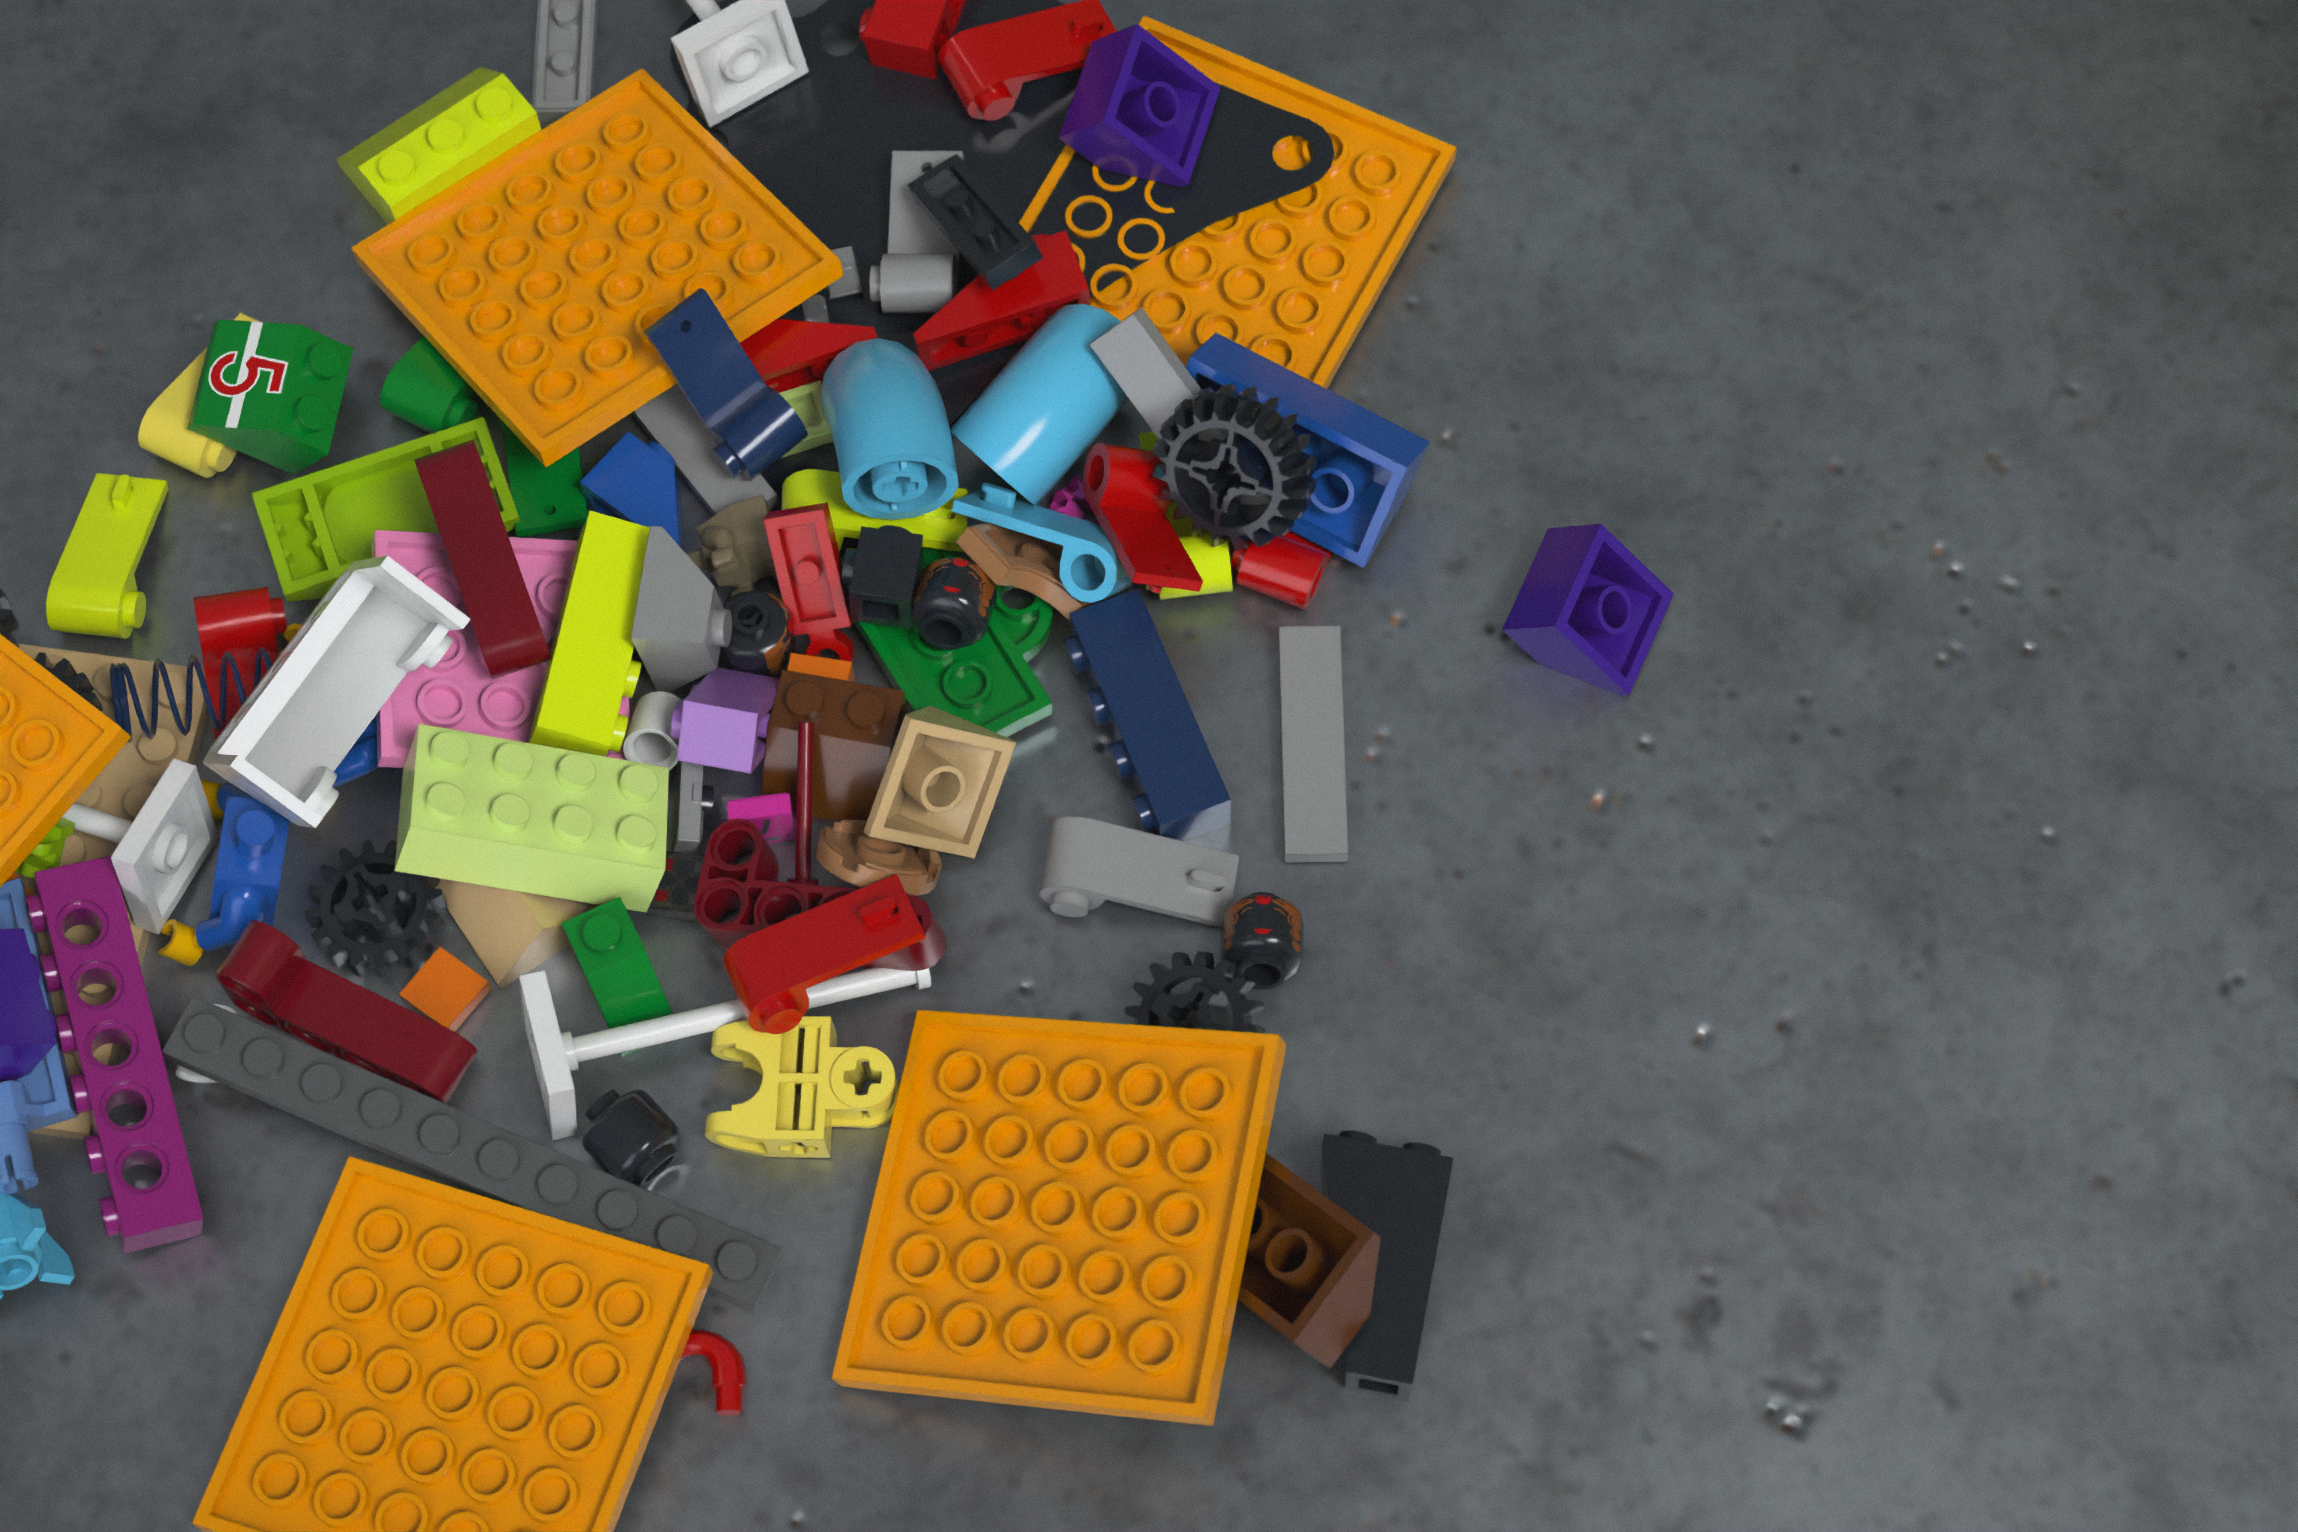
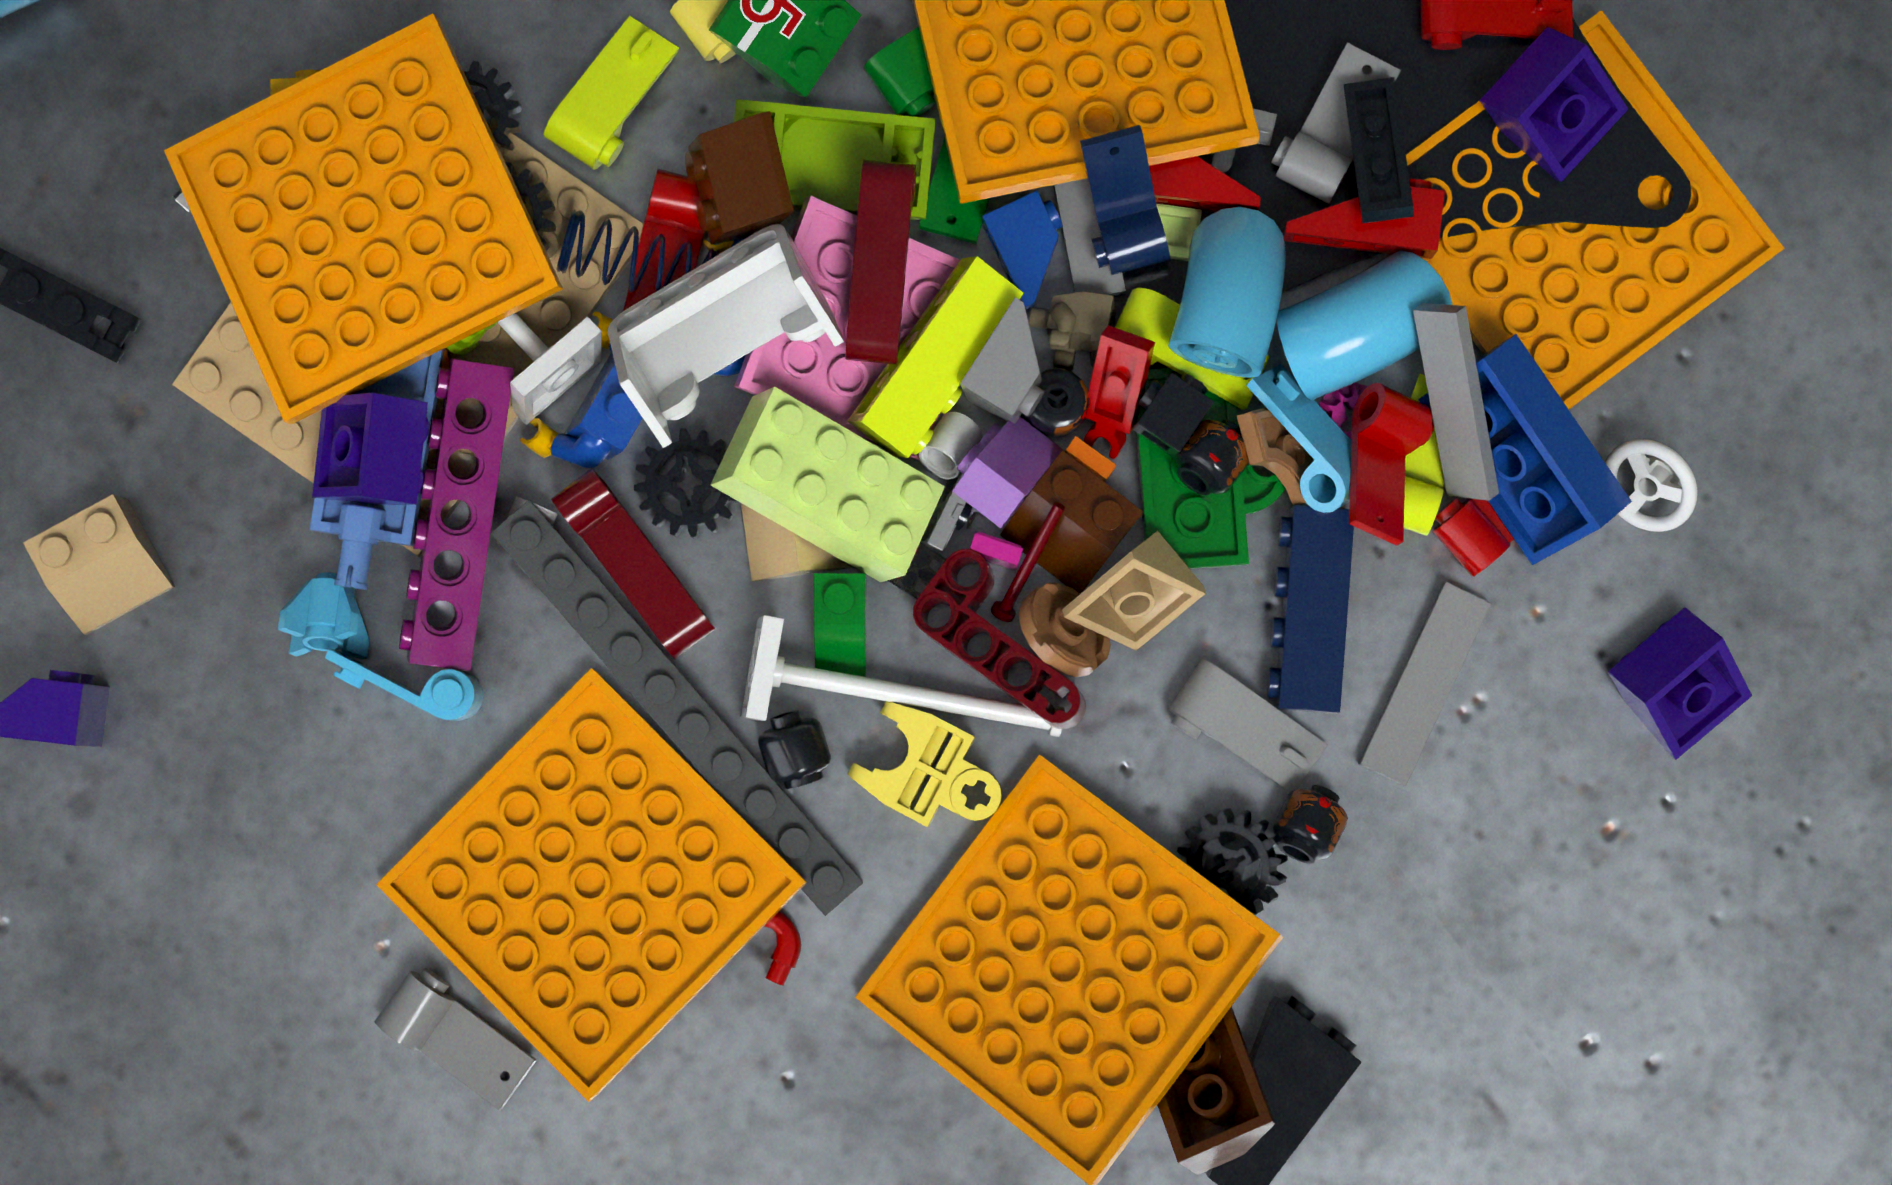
camera: 25 degrees right, 20 degrees up
orange tile [399,946,492,1032] -> none
red door [723,874,926,1034] -> none
black gear [1152,383,1318,551] -> none
none -> medium azure door [325,649,483,721]
none -> reddish brown slope [685,111,794,245]
none -> white piece [1605,439,1698,532]

